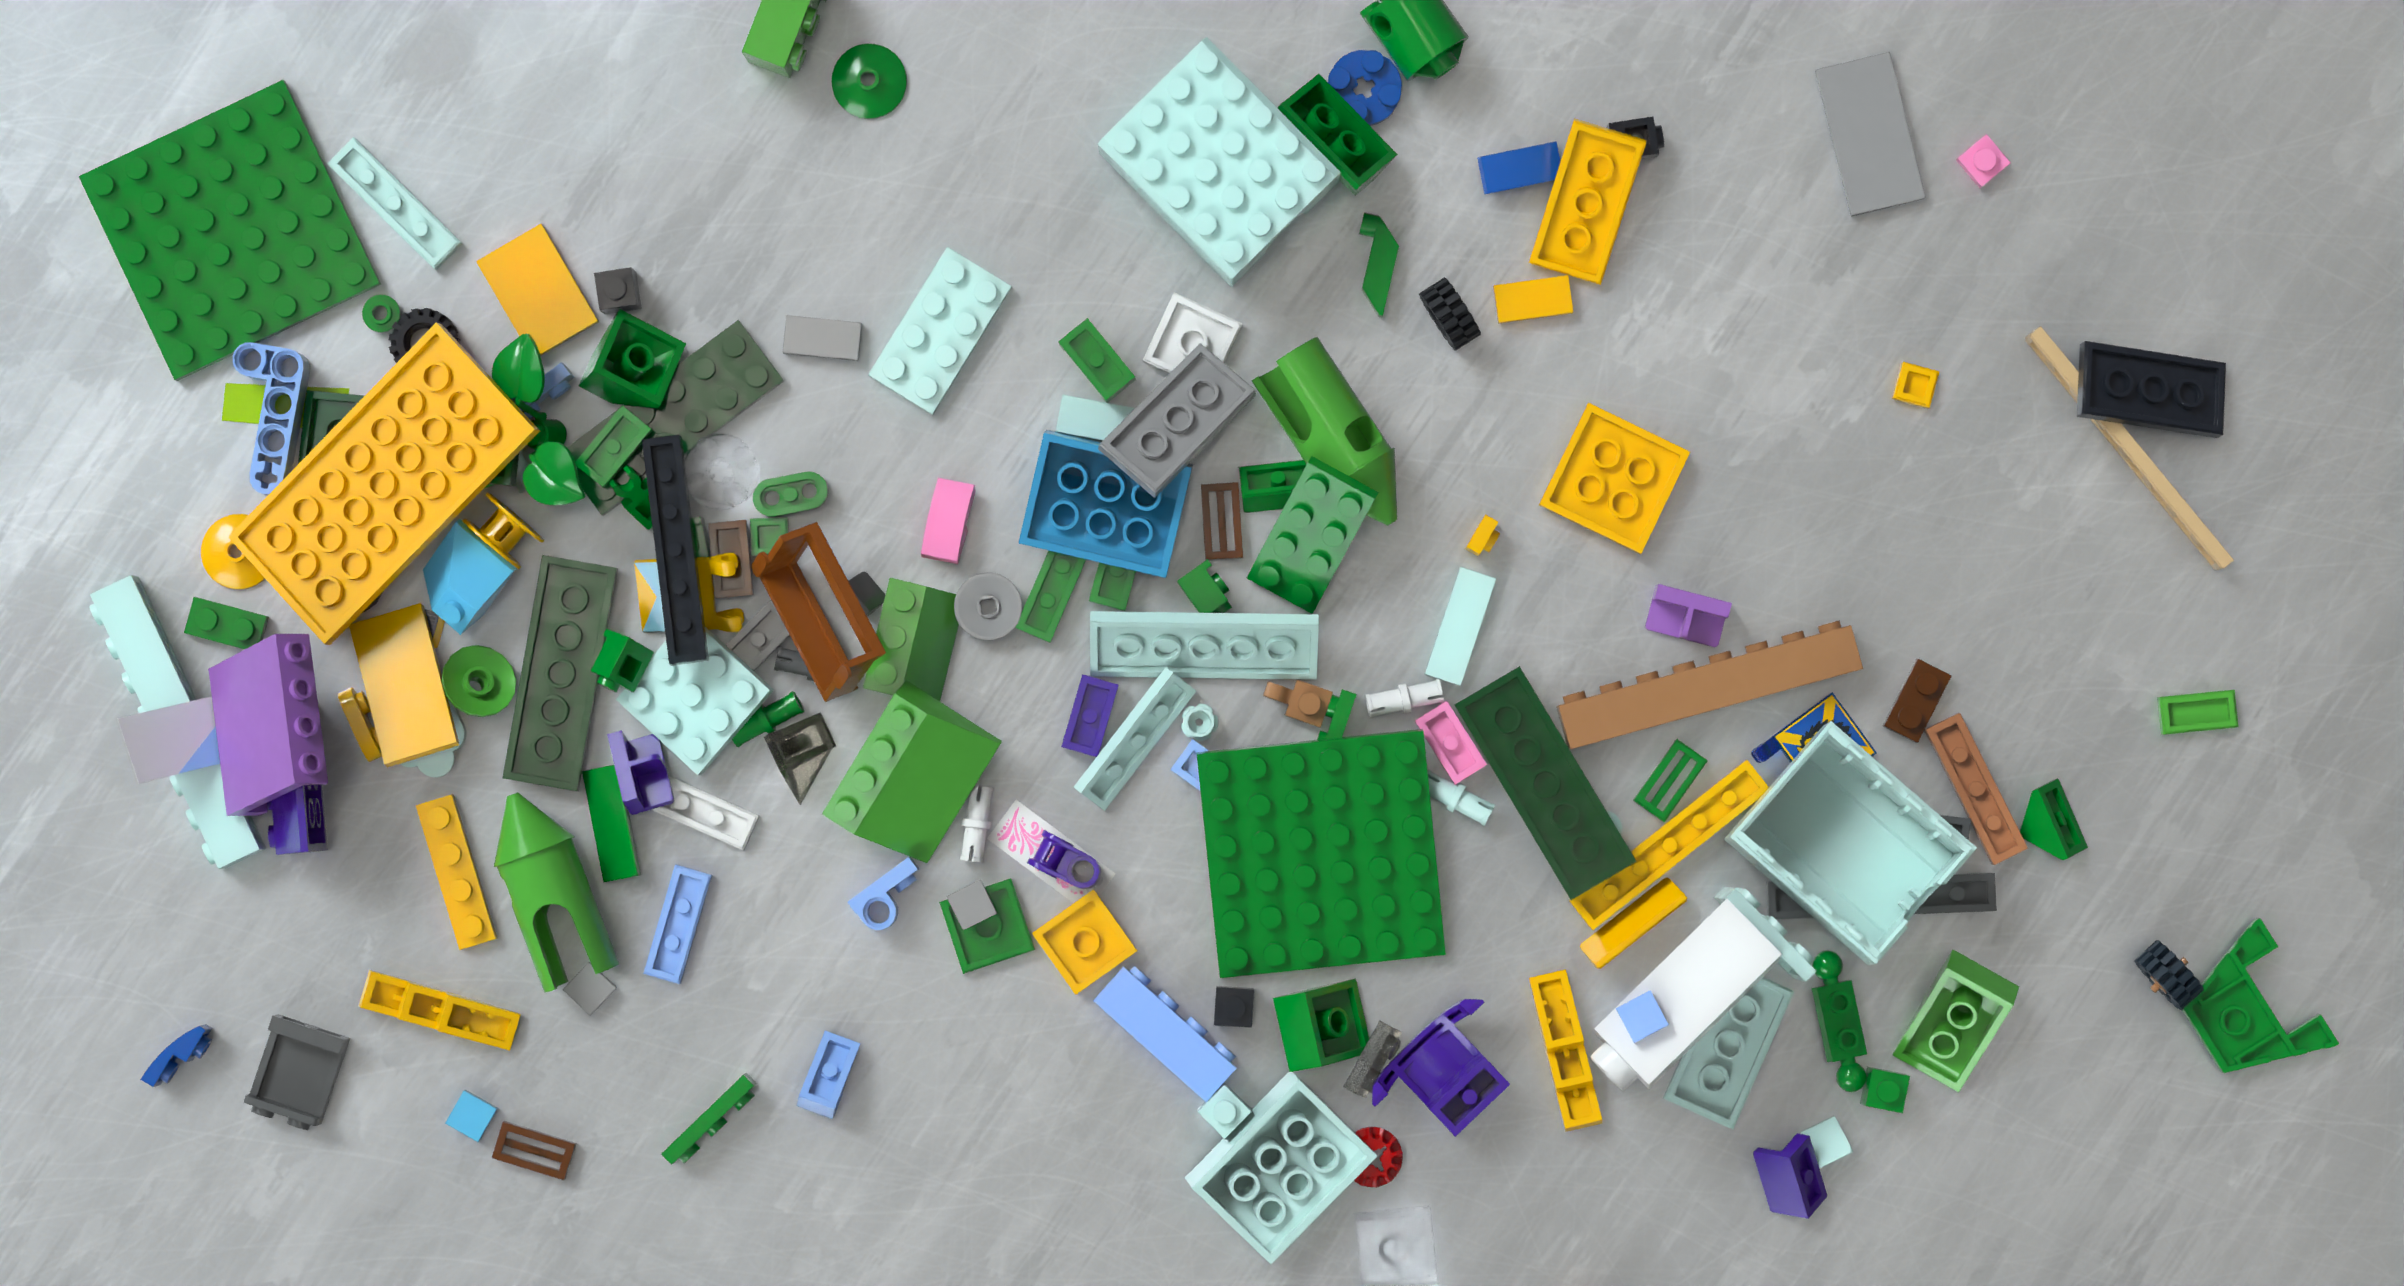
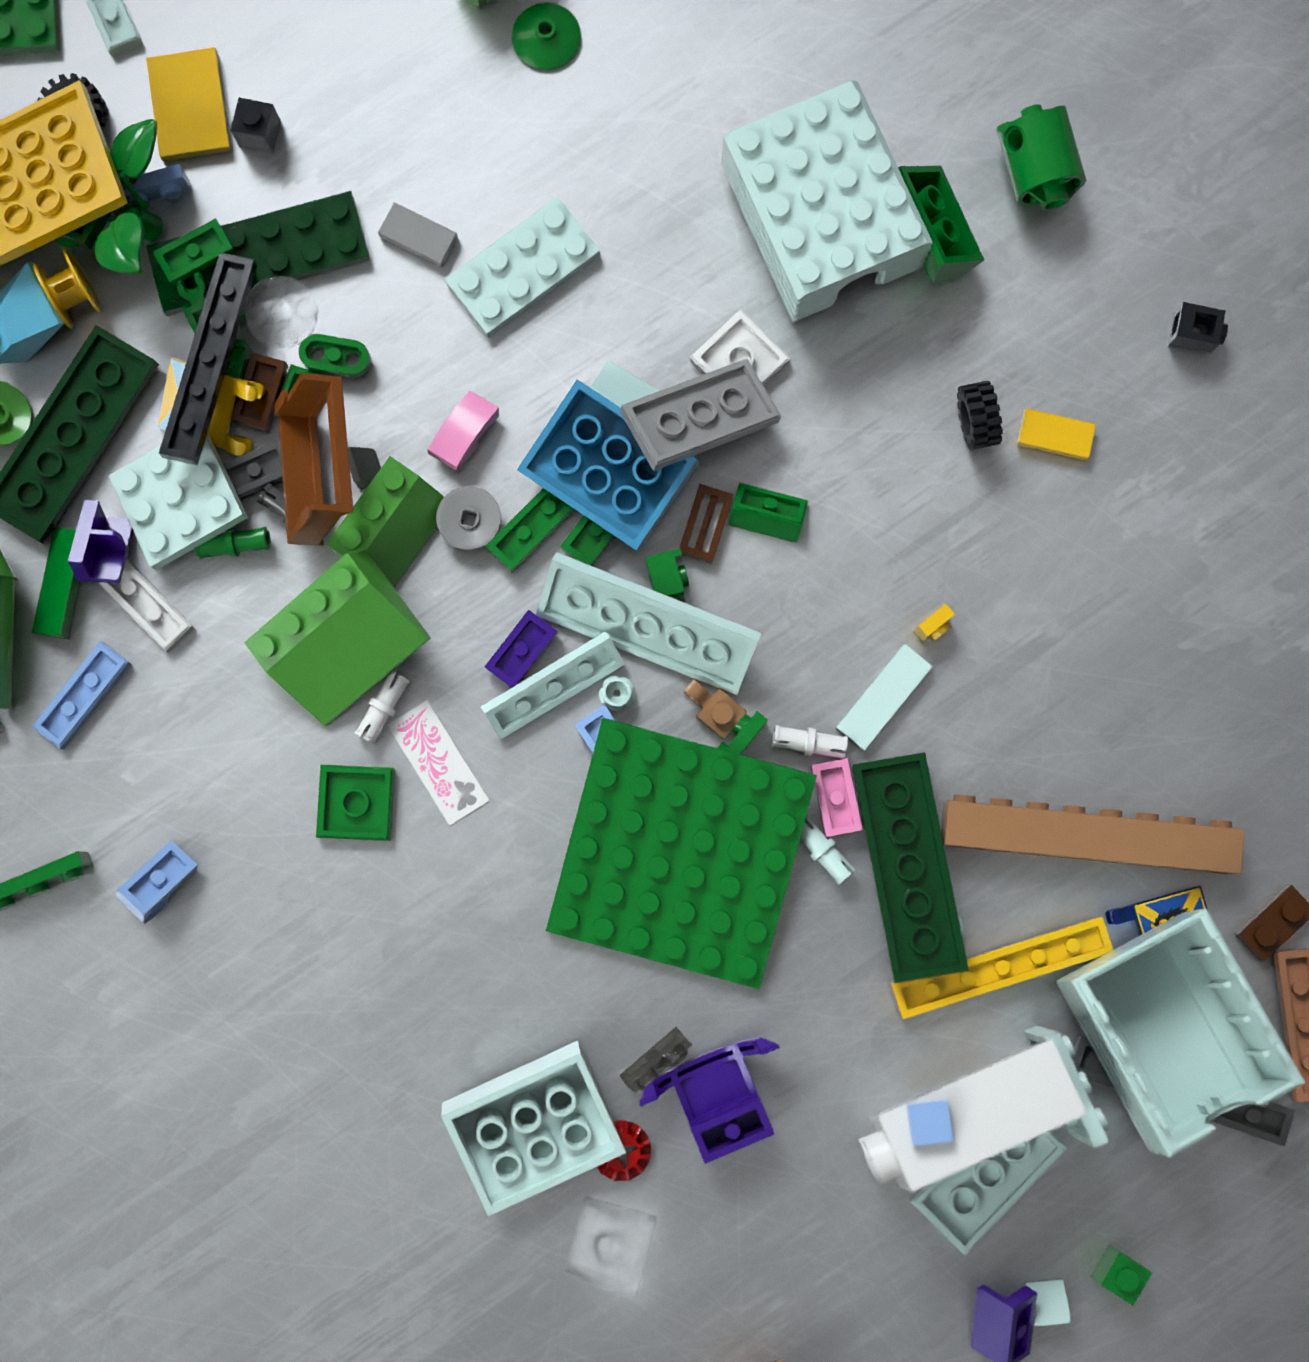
camera: 20 degrees right, 5 degrees down
green plate [362,294,401,333] -> none
green slope [579,309,686,408] -> none
green brick [591,629,654,693] -> none
clear smoke slope [764,712,836,805] -> none
light blue plate [848,857,919,930] -> none
light grey tile [946,879,997,930] -> none
dark purple piece [1027,830,1101,889] -> none
yellow plate [1032,889,1138,995] -> none
green panel [1058,318,1136,403] -> none
light blue brick [1093,966,1237,1102] -> none
light aqua brick [1198,1083,1251,1139] -> none
black brick [1214,986,1254,1028] -> none
plate [1247,456,1379,614] -> none
bright green piece [1251,337,1397,526] -> none
green slope [1273,978,1372,1072] -> none
blue plate [1328,50,1402,126] -> none
green piece [1359,212,1399,318] -> none
blue slope [1477,141,1560,195] -> none
yellow tile [1529,118,1647,285] -> none
yellow slope [1529,969,1602,1132] -> none
yellow plate [1539,402,1690,554] -> none
yellow slope [1580,878,1687,969] -> none
green tile [1633,739,1708,822] -> none
medium lavender panel [1645,584,1732,647] -> none
green plate [1811,950,1867,1092] -> none
bright green slope [1893,950,2019,1092] -> none

